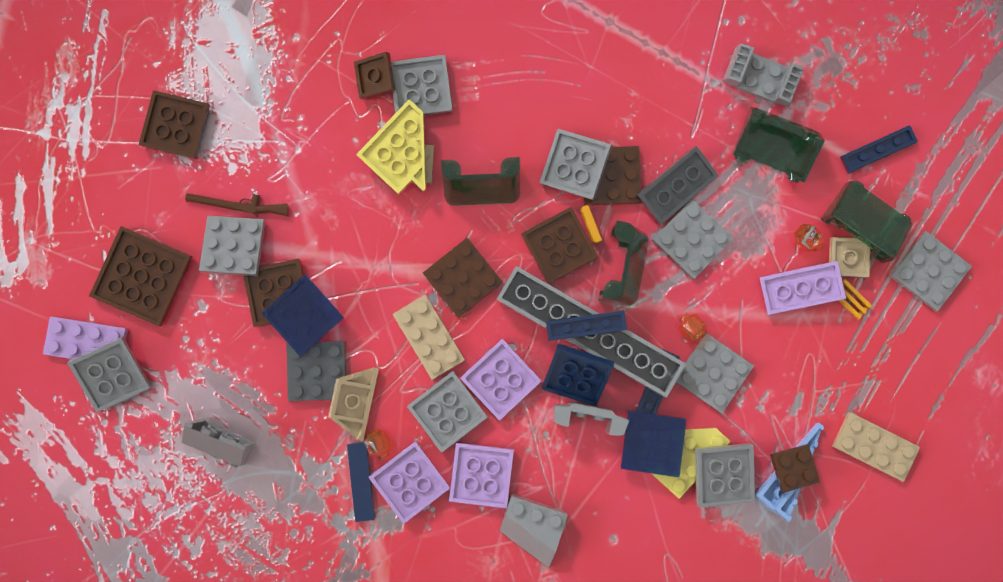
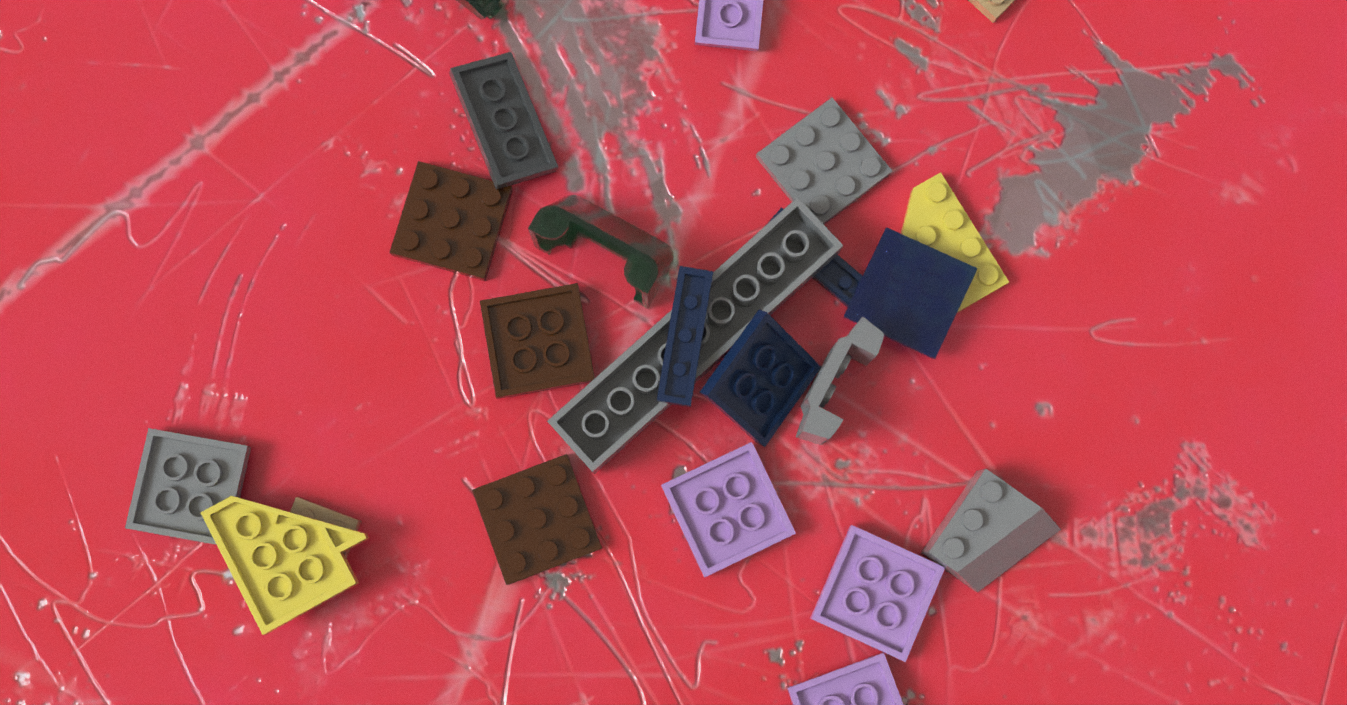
camera: 75 degrees left, 5 degrees down
reddish brown plate [354,52,396,100] -> none
tan plate [393,295,465,380] -> none
light grey plate [407,371,488,453] -> none
windscreen [441,157,520,206] -> none
light grey plate [539,129,612,200] -> none
light orange tile [580,205,602,245] -> none
light grey plate [652,199,733,279] -> none
clear orange head [678,313,707,342] -> none
light grey plate [695,443,755,508] -> none
light blue wedge [755,423,824,522] -> none
reddish brown plate [770,444,820,493] -> none

